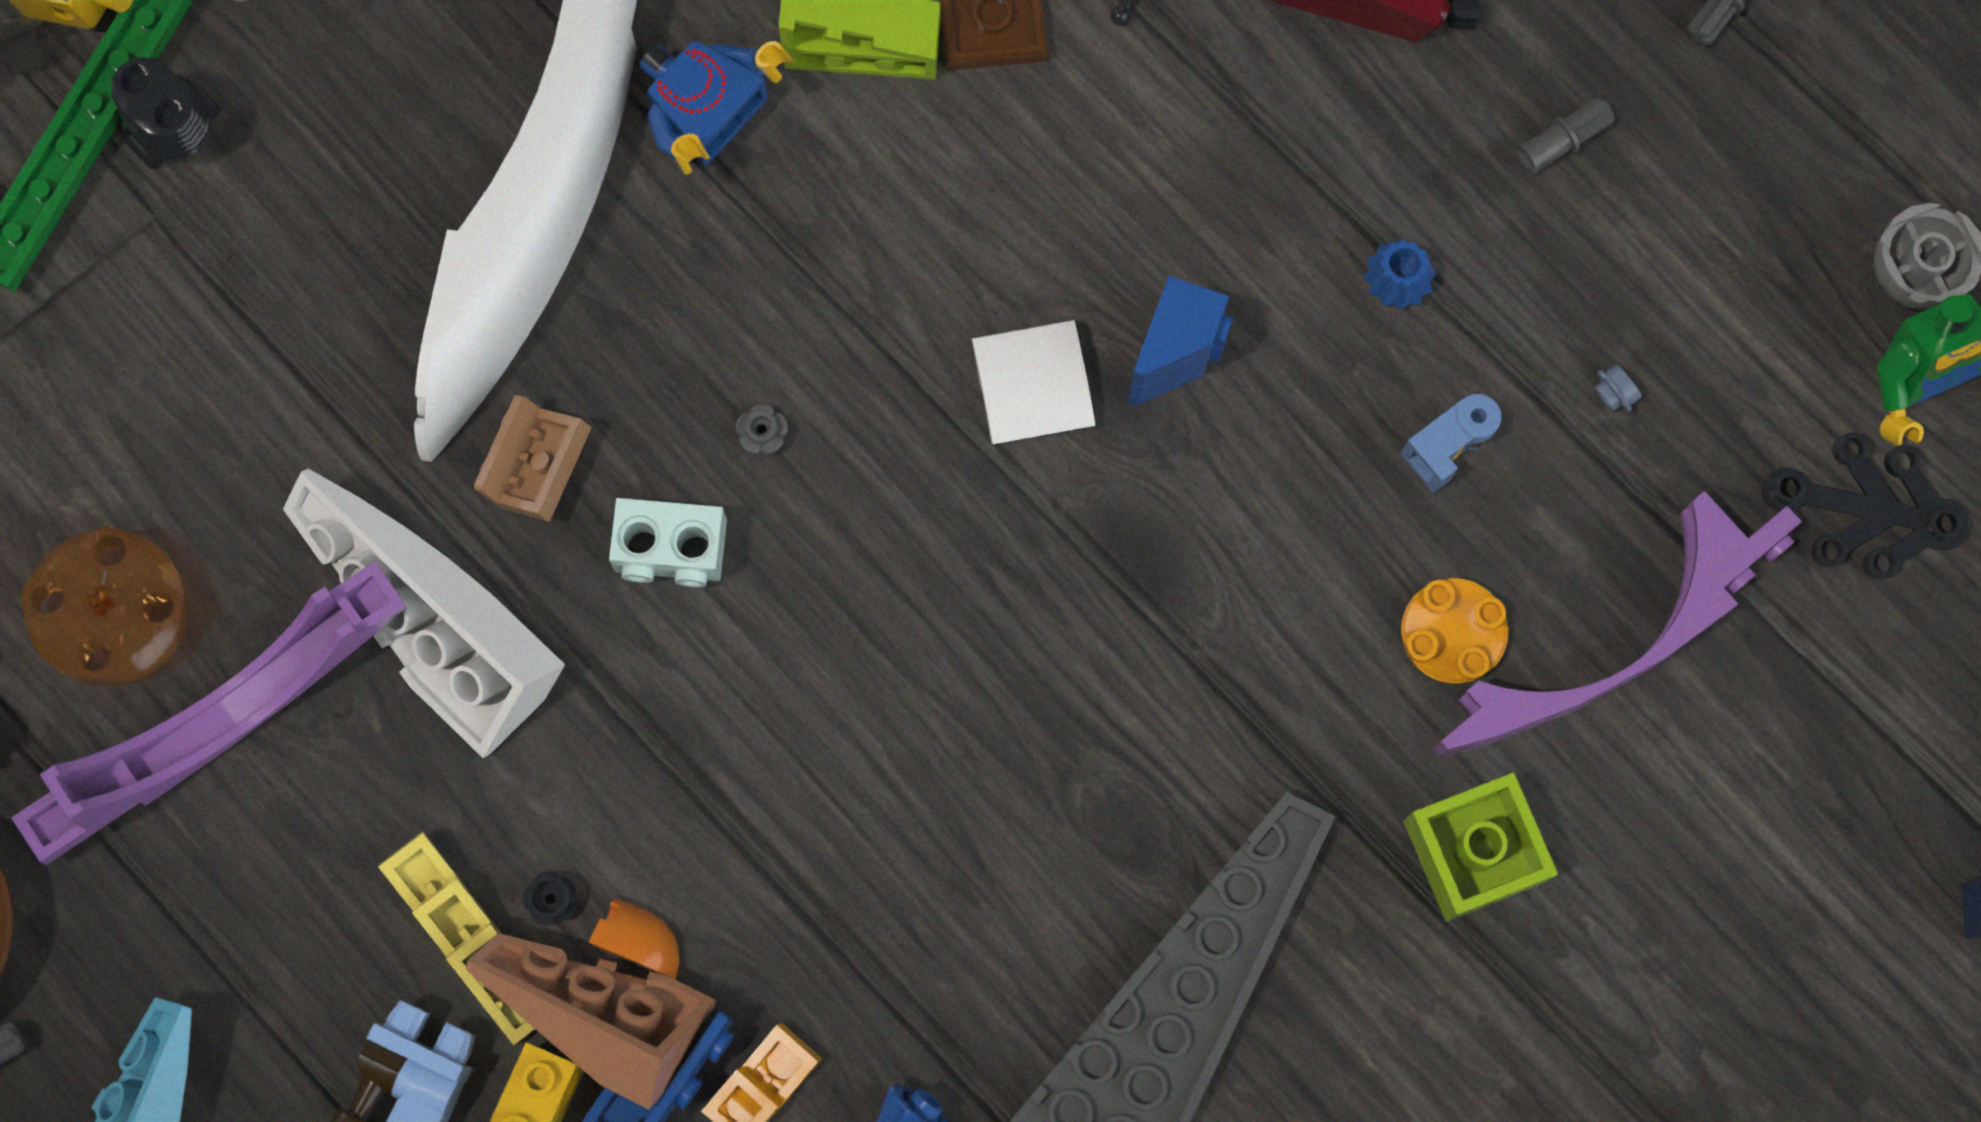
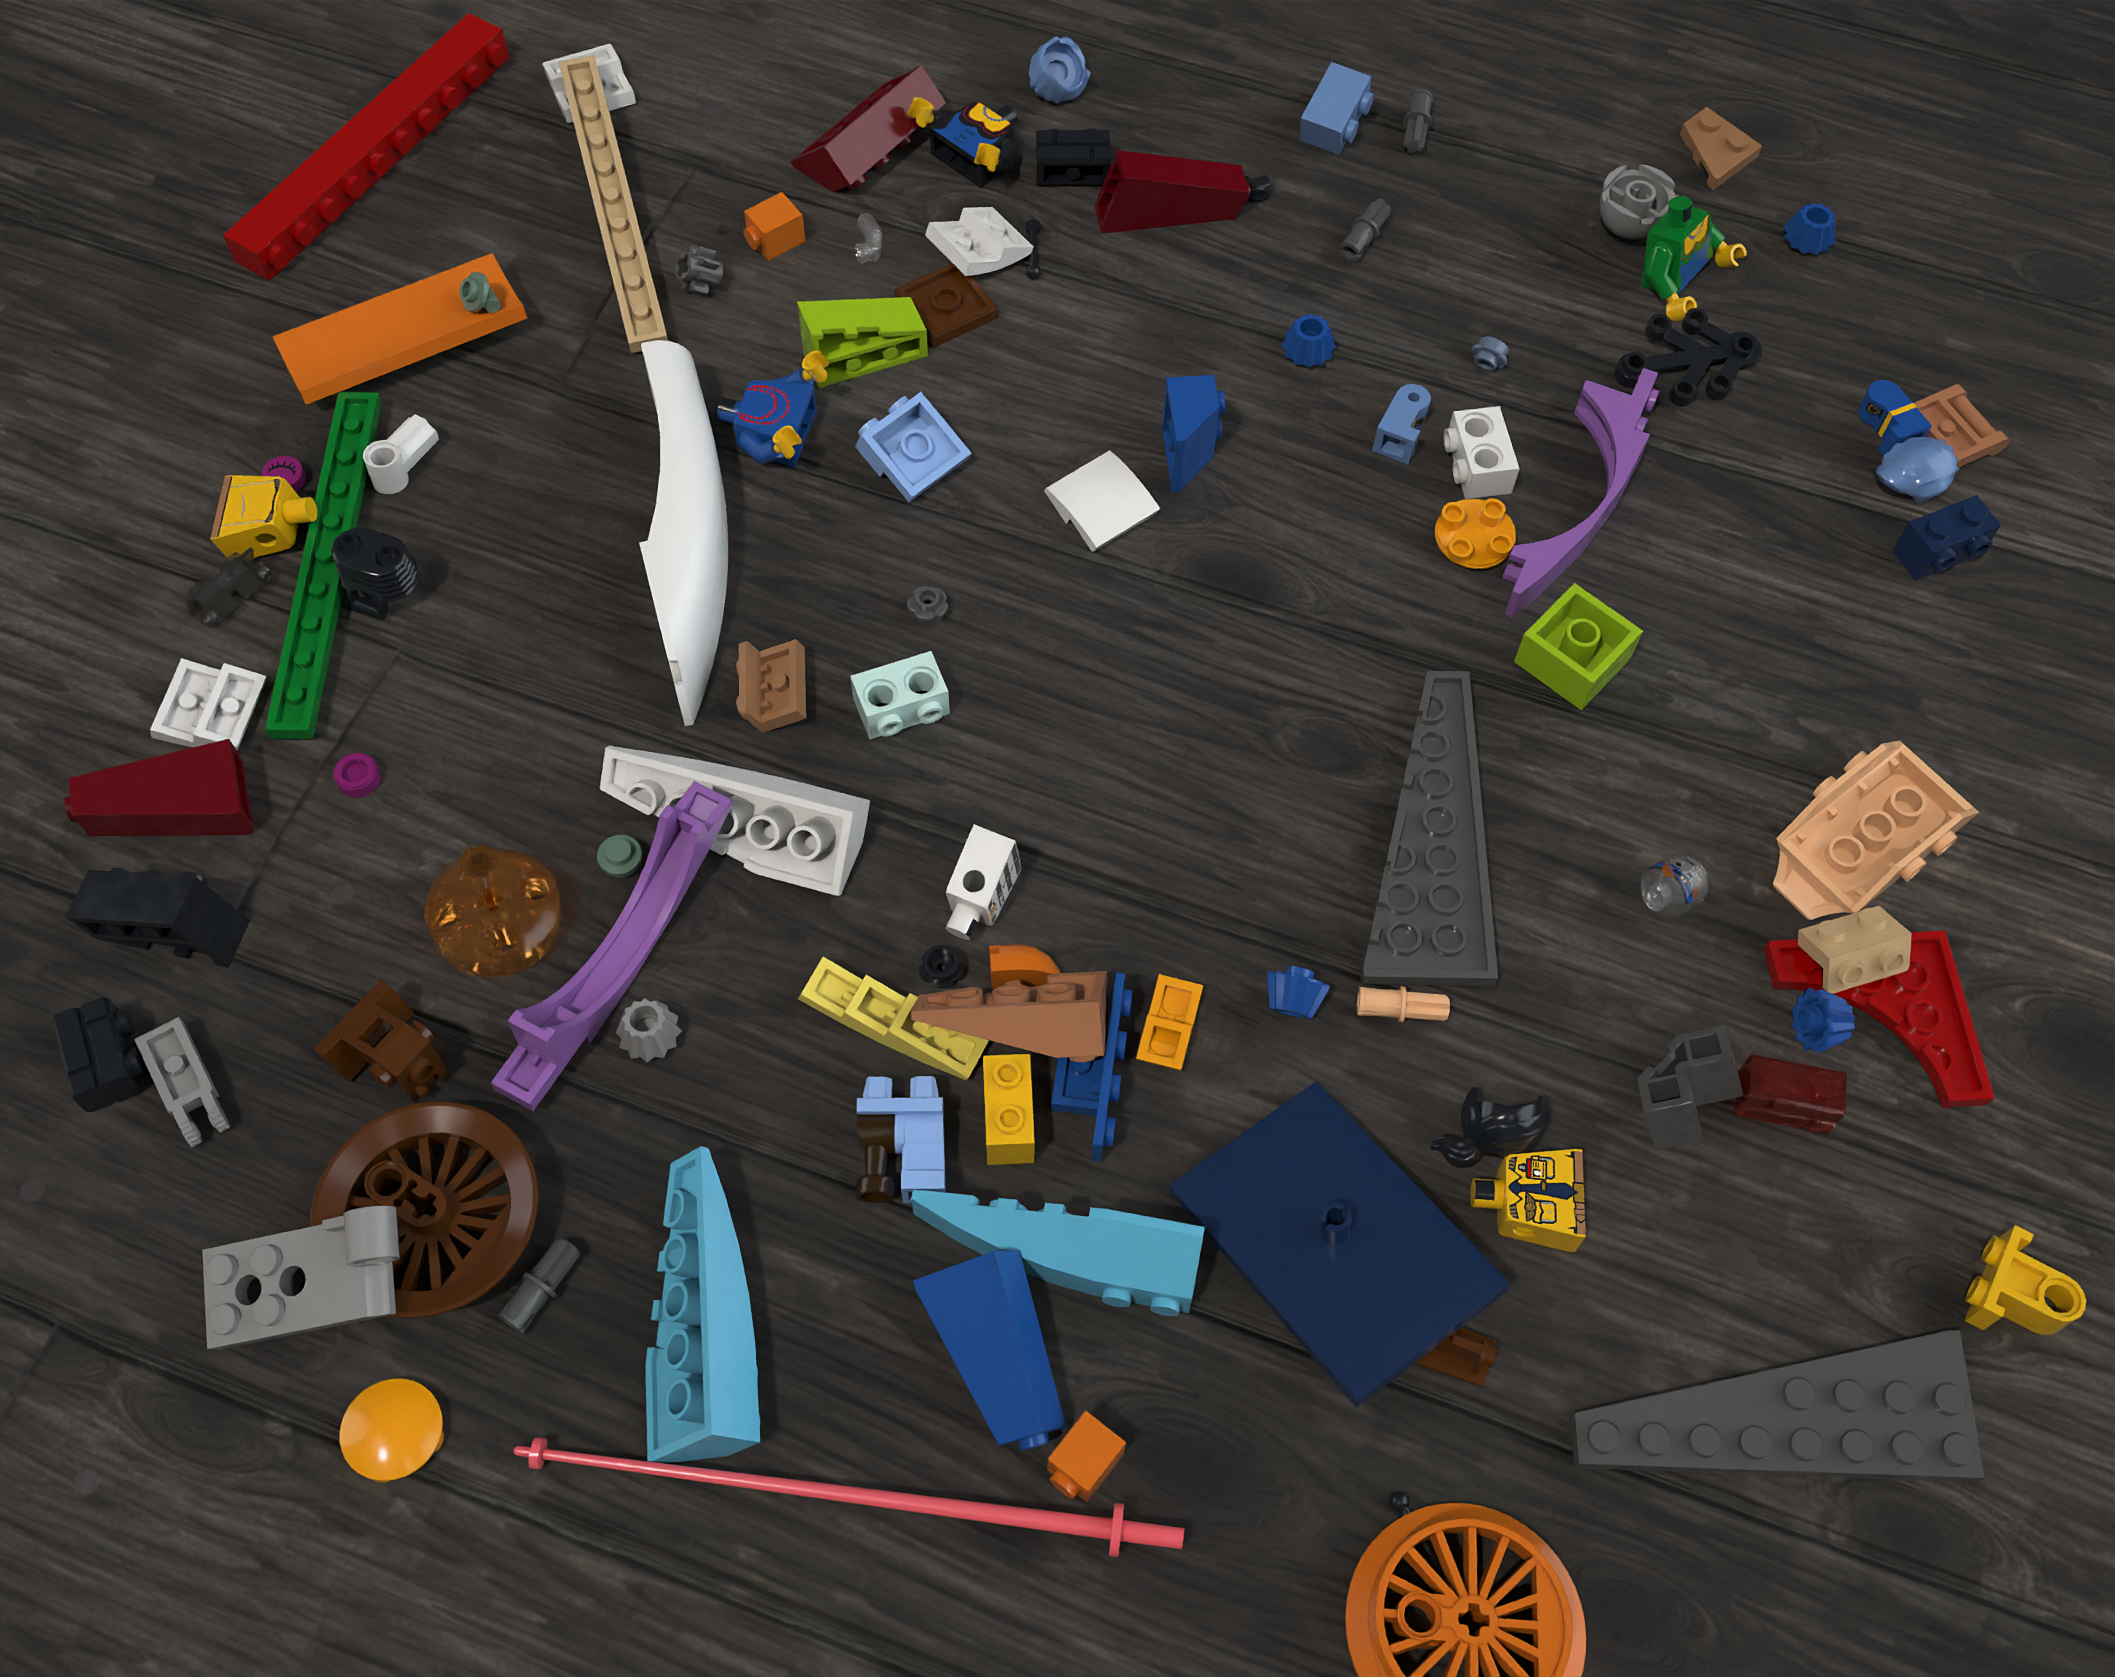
camera: 25 degrees left, 15 degrees down
none -> magenta tile [333,753,381,798]
none -> sand green plate [597,835,643,878]
none -> light grey piece [616,998,682,1062]
none -> light blue plate [855,392,972,502]
none -> white torso [945,825,1021,940]
none -> white brick [1443,406,1520,499]

